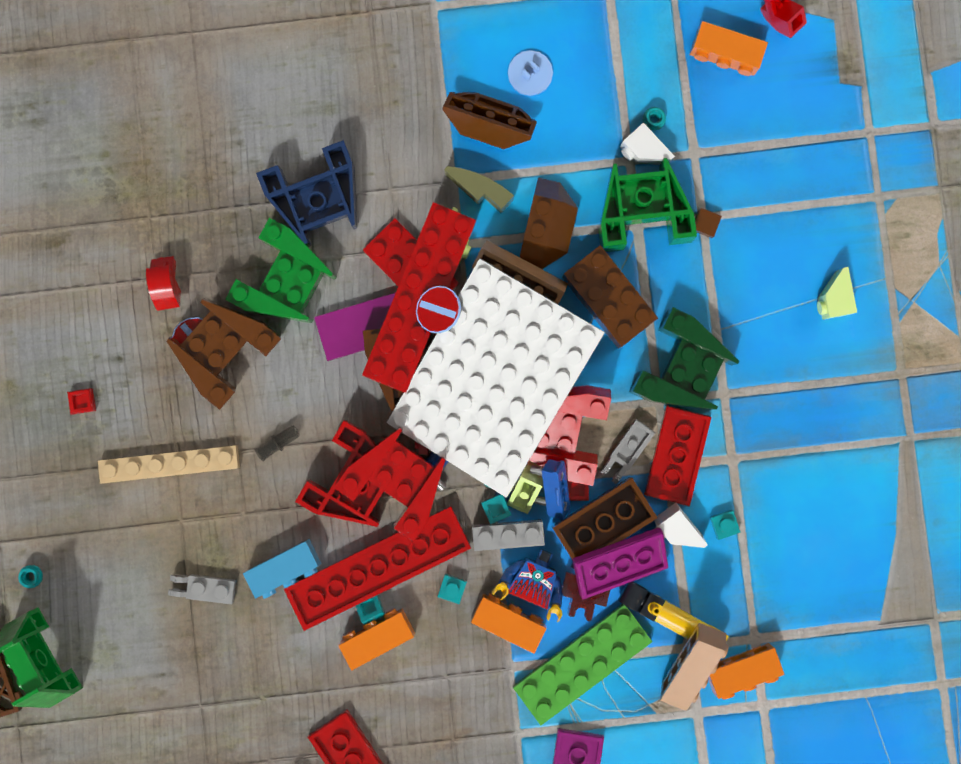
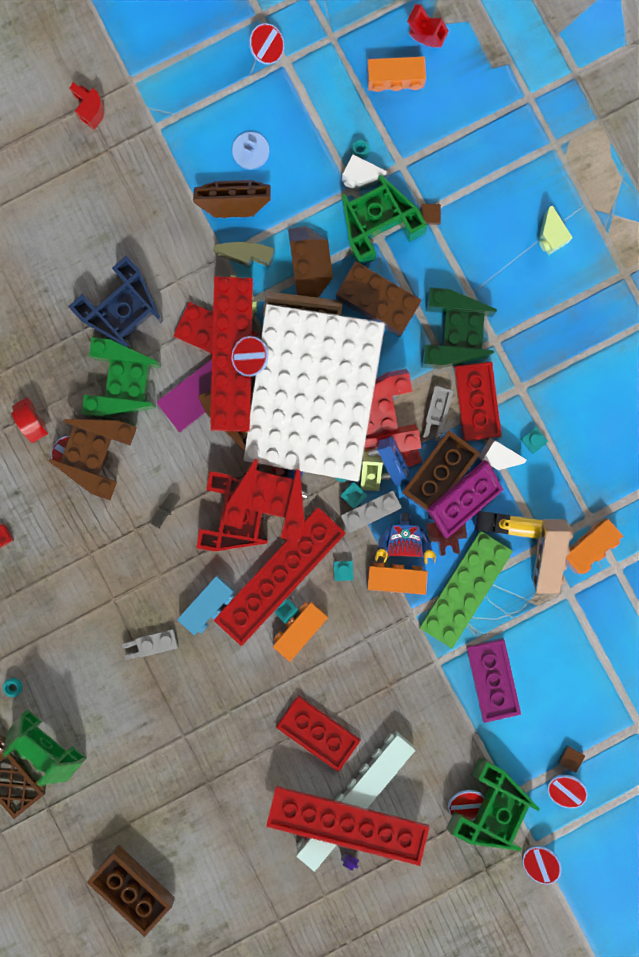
camera: 25 degrees left, 0 degrees up
tan plate [98,445,240,484] -> none

